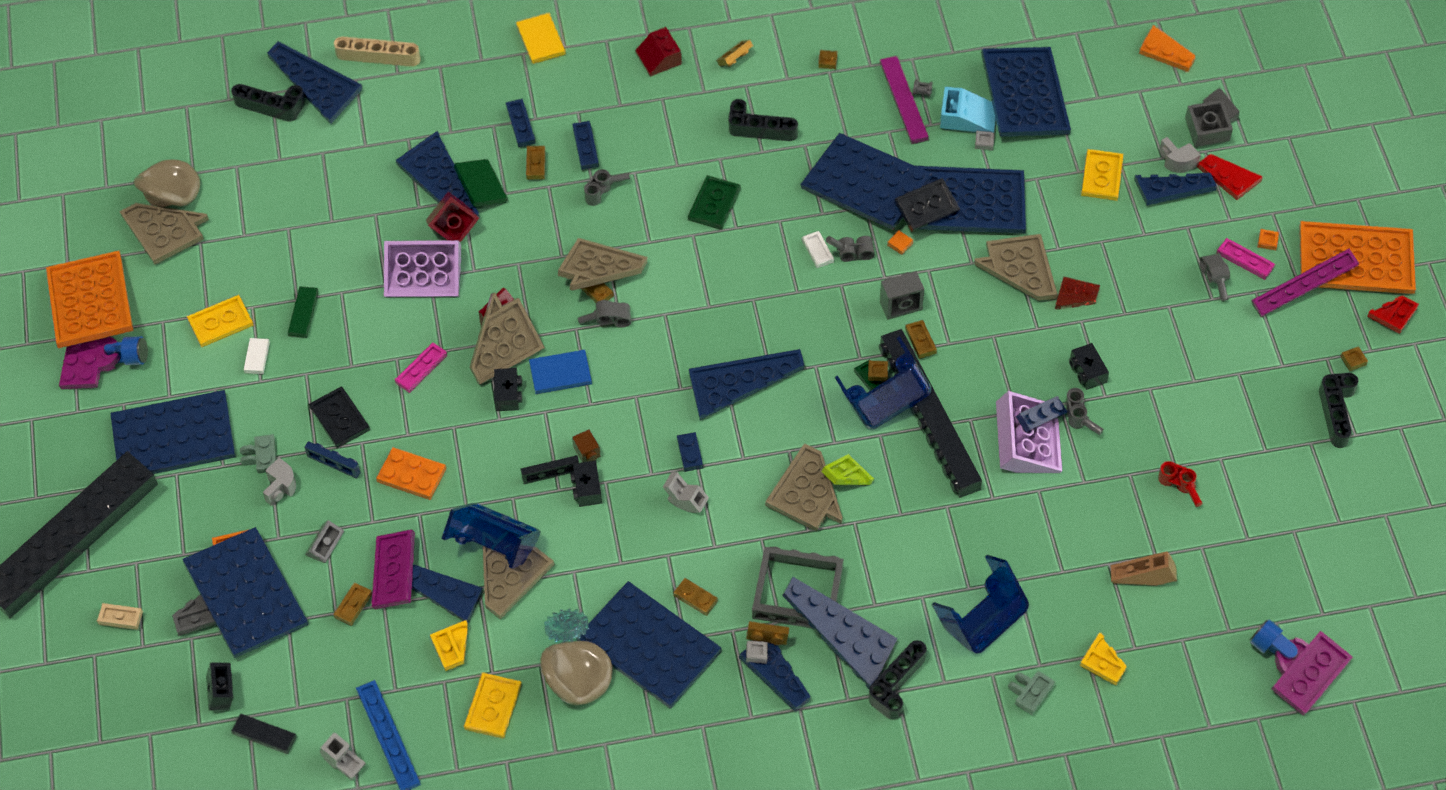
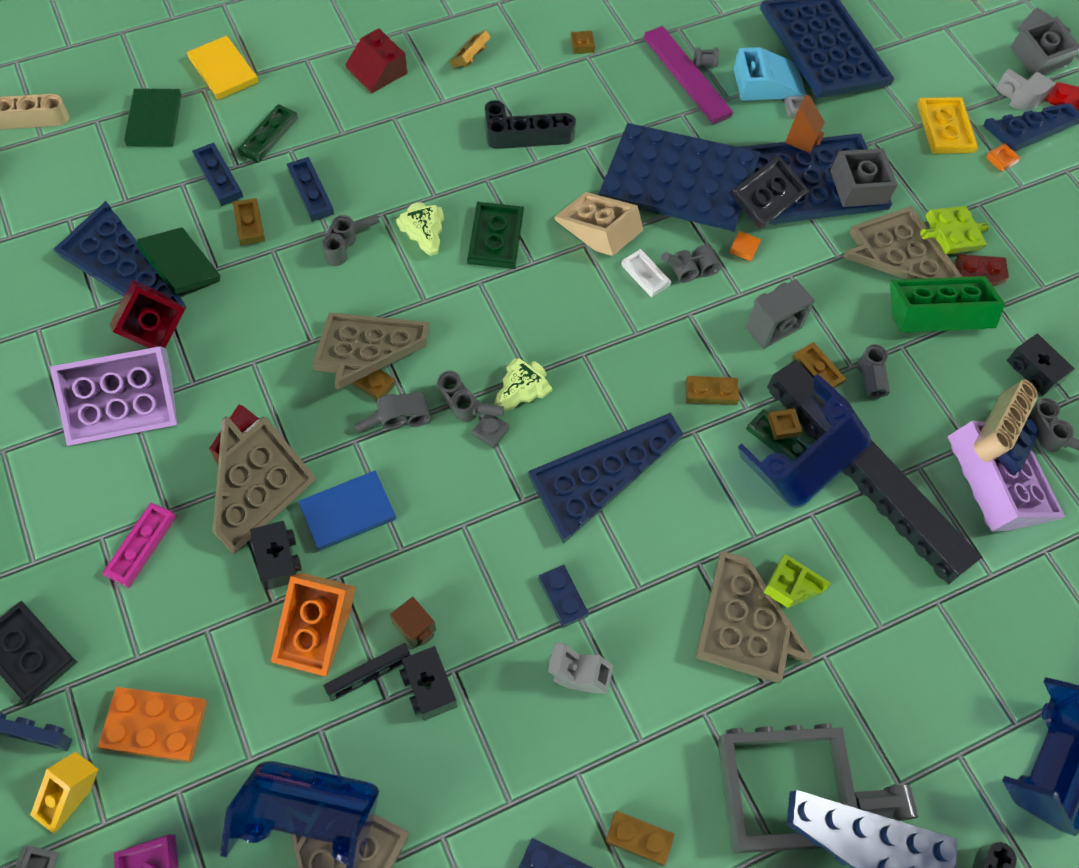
camera: 20 degrees left, 5 degrees up
none -> yellow slope [30,751,99,834]
none -> dark green tile [124,88,182,147]
none -> dark green tile [238,104,298,163]
none -> orange slope [271,573,356,677]
none -> yellowish green rock [396,202,444,256]
none -> dark grey beam [437,371,504,422]
none -> dark grey plate [472,414,509,448]
none -> yellowish green rock [494,358,553,412]
none -> tan slope [555,192,643,256]
none -> pearl gold plate [685,376,739,405]
none -> dark orange slope [785,95,825,153]
none -> dark grey brick [830,148,898,207]
none -> dark grey piece [855,784,919,821]
none -> dark grey piece [857,344,890,399]
none -> green slope [890,276,1005,333]
none -> lime plate [921,206,989,254]
none -> tan beam [974,379,1038,462]
none -> orange tile [986,143,1020,172]

